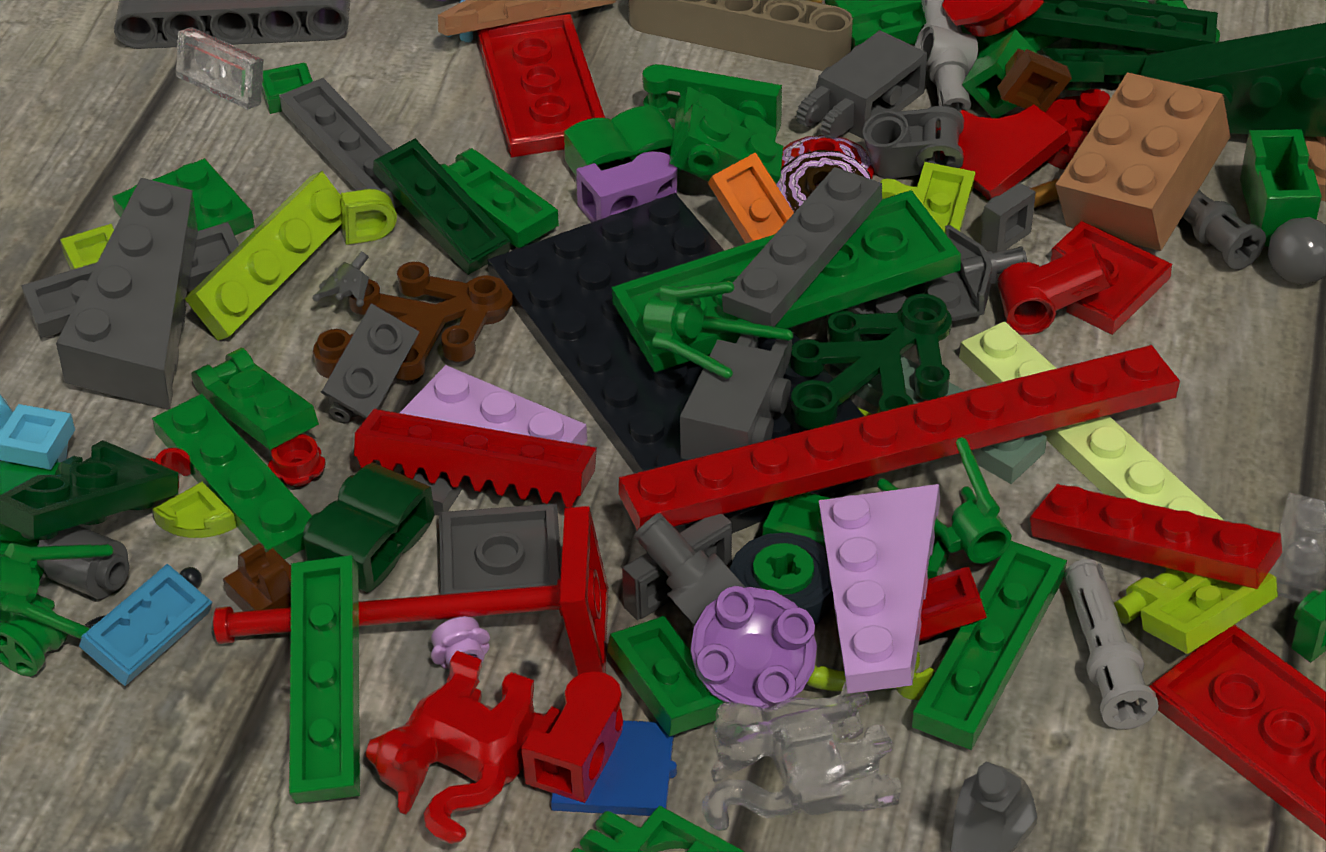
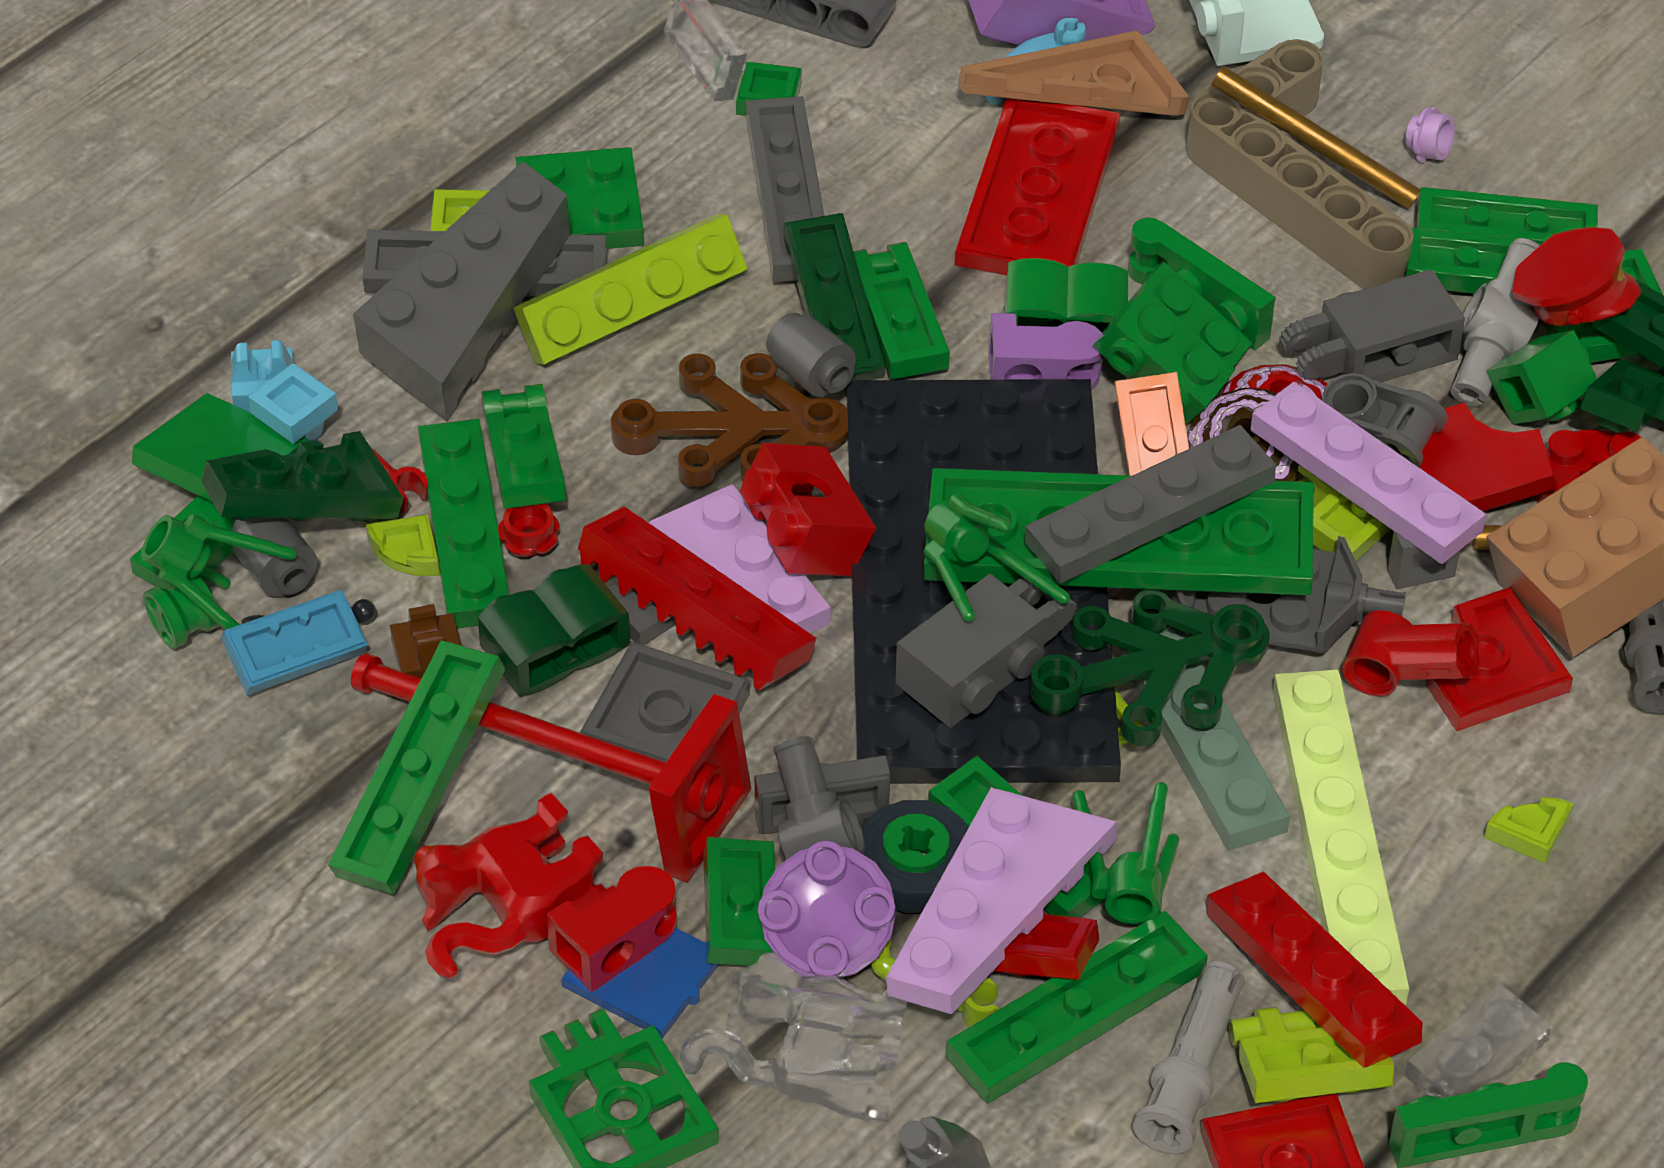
camera: 25 degrees right, 5 degrees up
dark grey piece [312,251,369,307] -> none
dark grey hinge [321,303,419,422] -> none
lime tile [341,189,397,245] -> none
lavender plate [431,616,490,669] -> none
red plate [618,345,1180,531] -> none
reddish brown tile [998,49,1072,112] -> none
none -> red brick [739,443,876,576]
none -> dark grey brick [766,313,856,398]
none -> lavender plate [1251,382,1486,564]
none -> lime tile [1484,797,1574,864]

